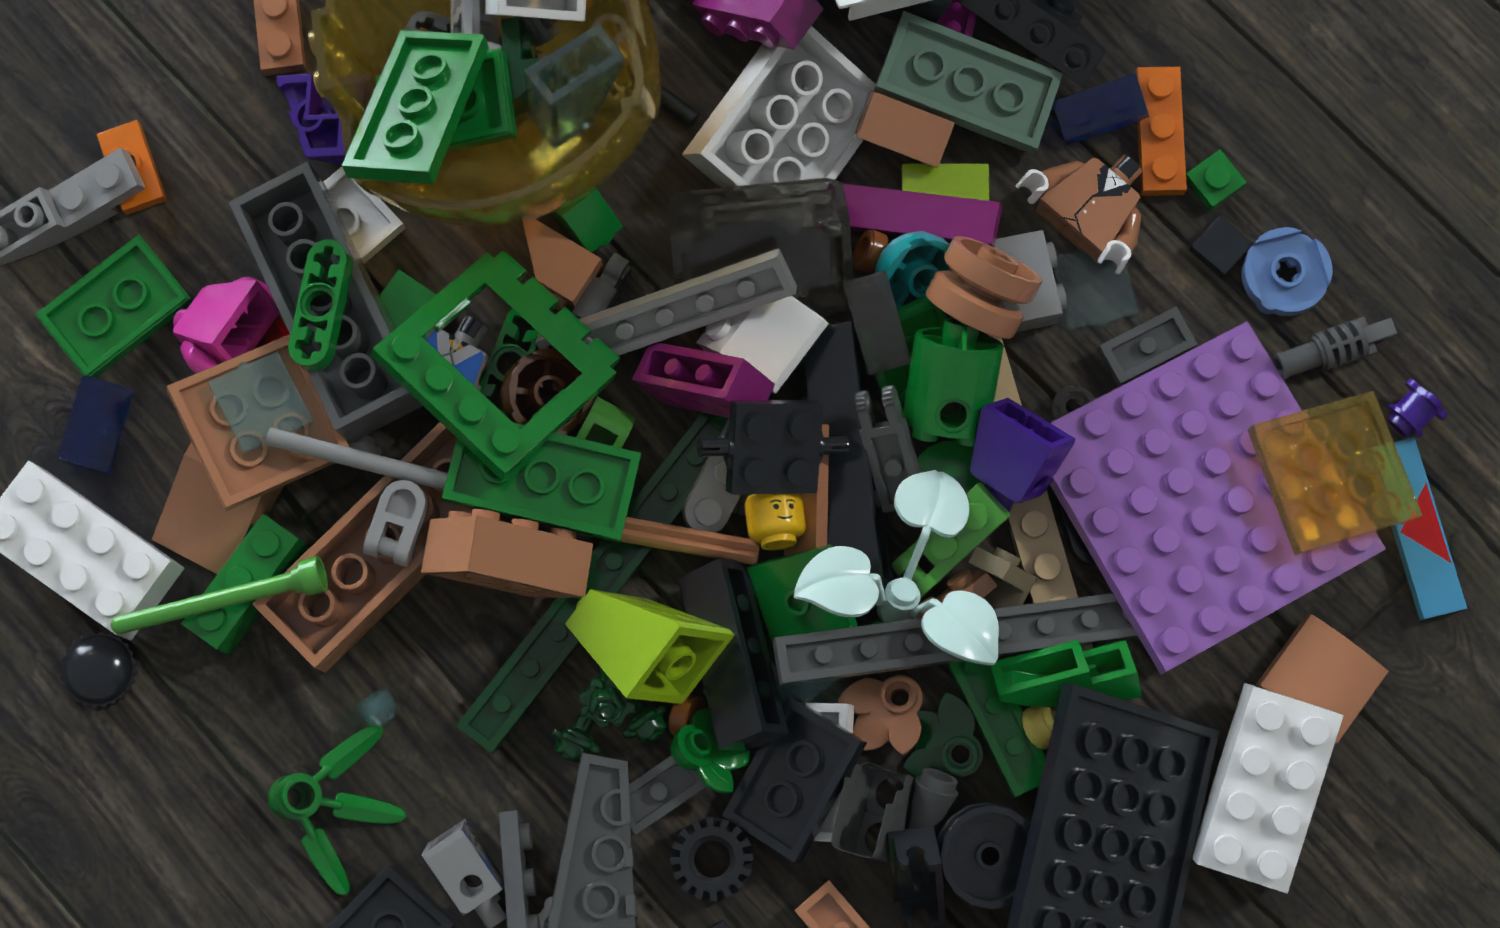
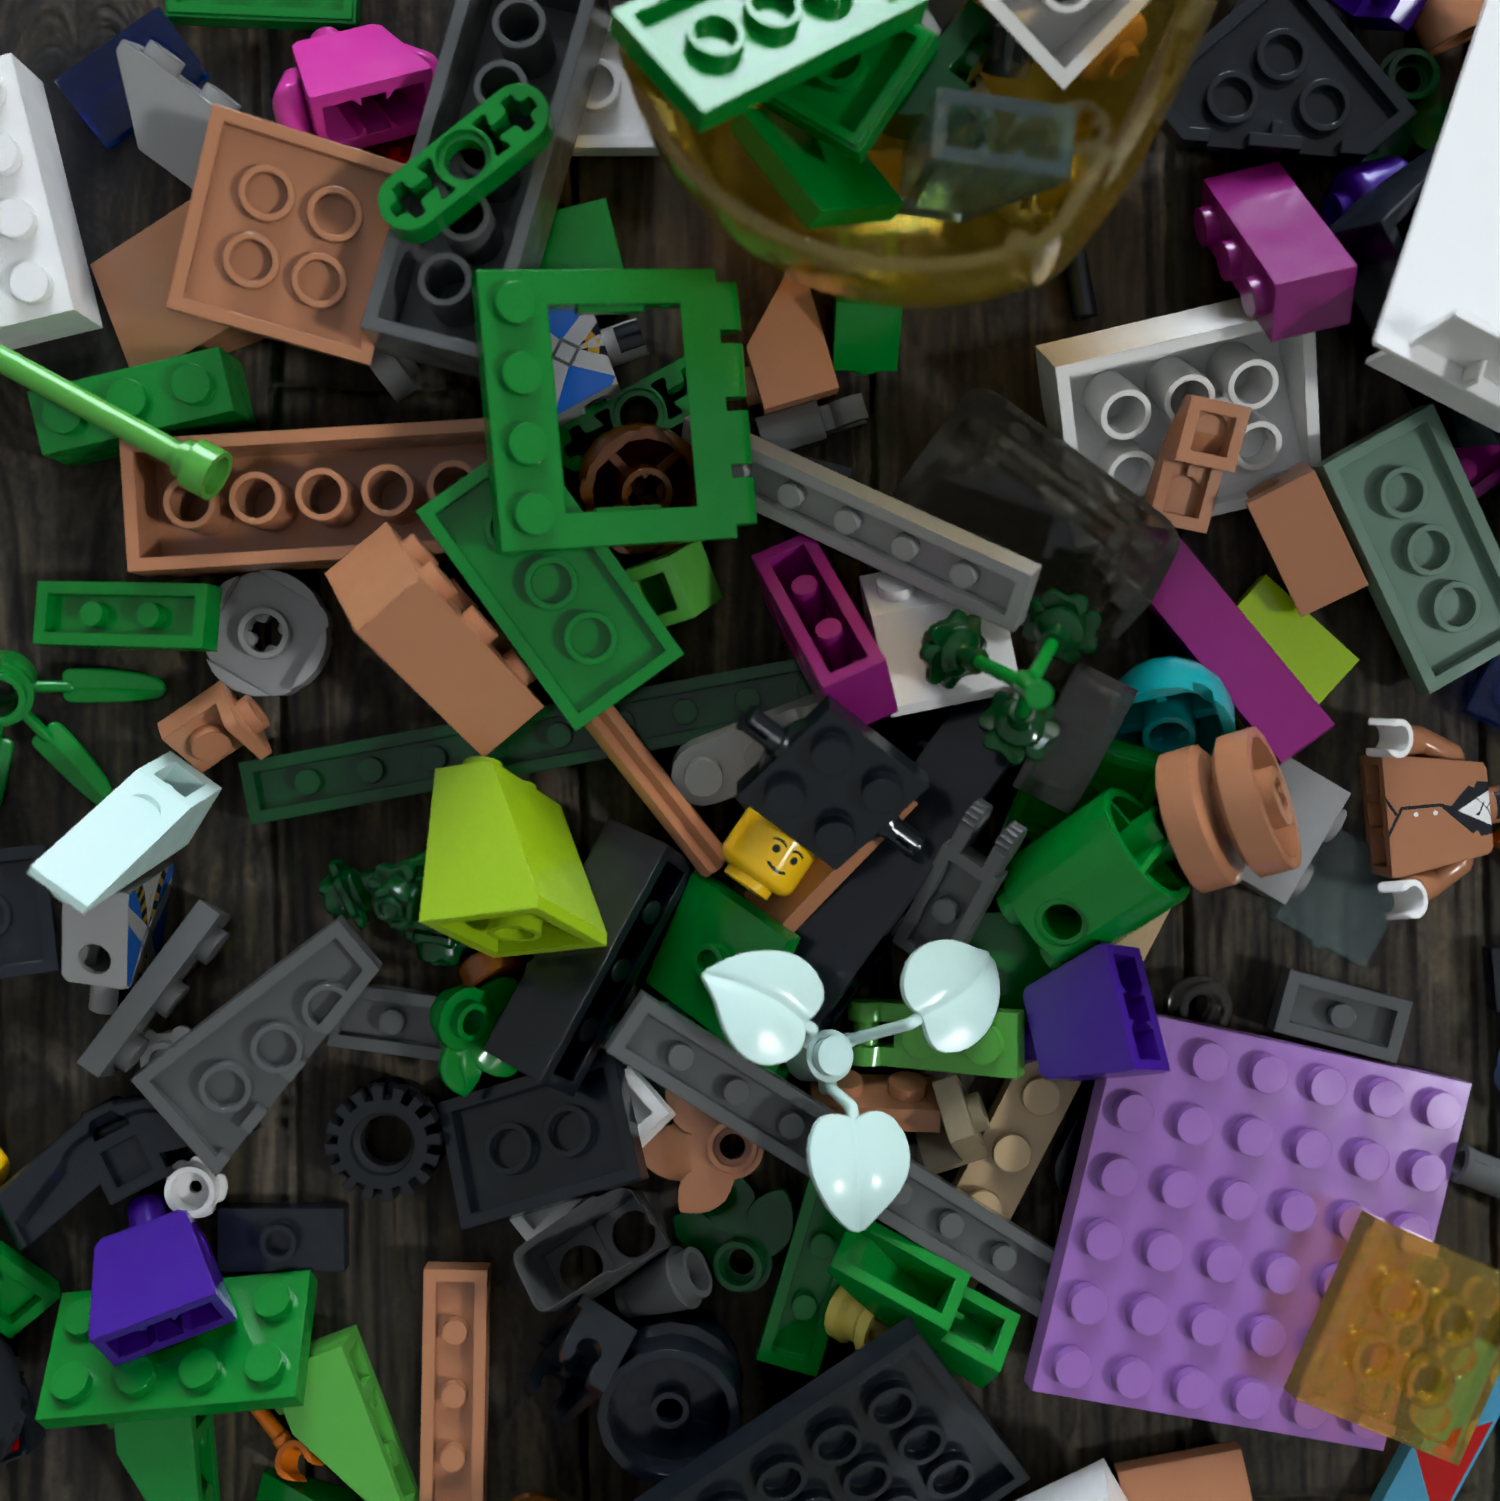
camera: 40 degrees right, 10 degrees up
clear light blue piece [208,351,313,454] -> none
light grey bar [265,427,448,490] -> none
clear light blue hinge [356,687,396,726] -> none
light grey plate [363,480,428,567] -> none
dark orange tile [853,229,888,275] -> none
none -> light aqua slope [27,751,222,914]
none -> green plate [32,581,222,652]
none -> light grey slope [116,39,241,189]
none -> nougat bracket [157,680,272,773]
none -> light grey plate [206,569,335,697]
none -> green tile [729,108,905,229]
none -> dark green plant [919,588,1102,766]
none -> nougat slope [1138,394,1252,534]

